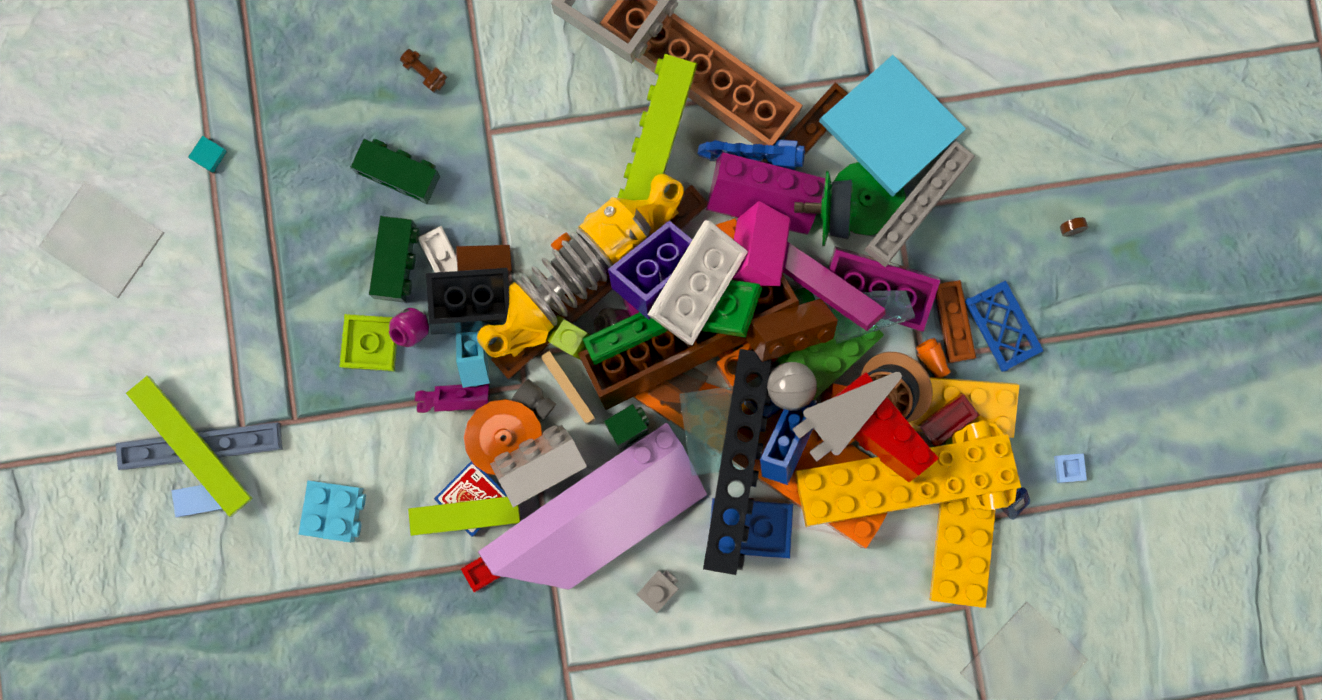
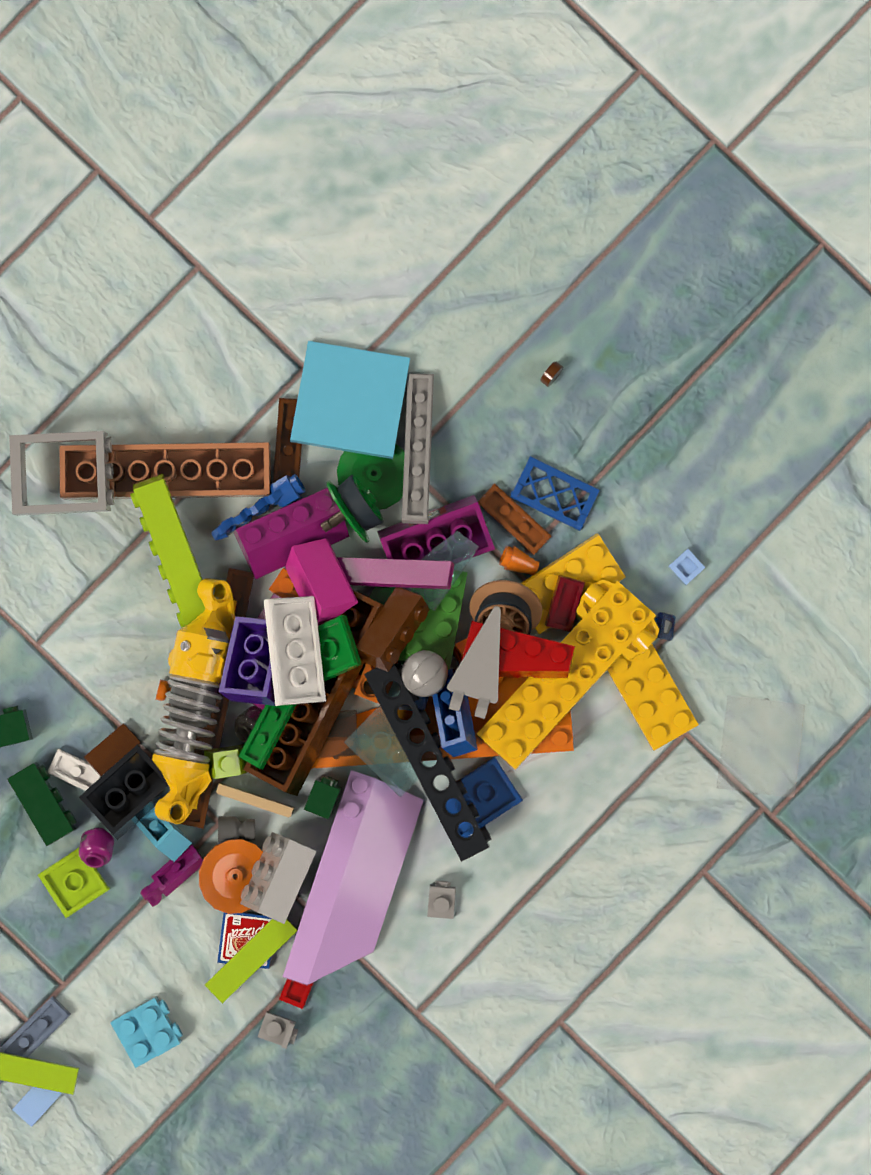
camera: 35 degrees left, 5 degrees up
none -> light grey bracket [258,1011,298,1049]

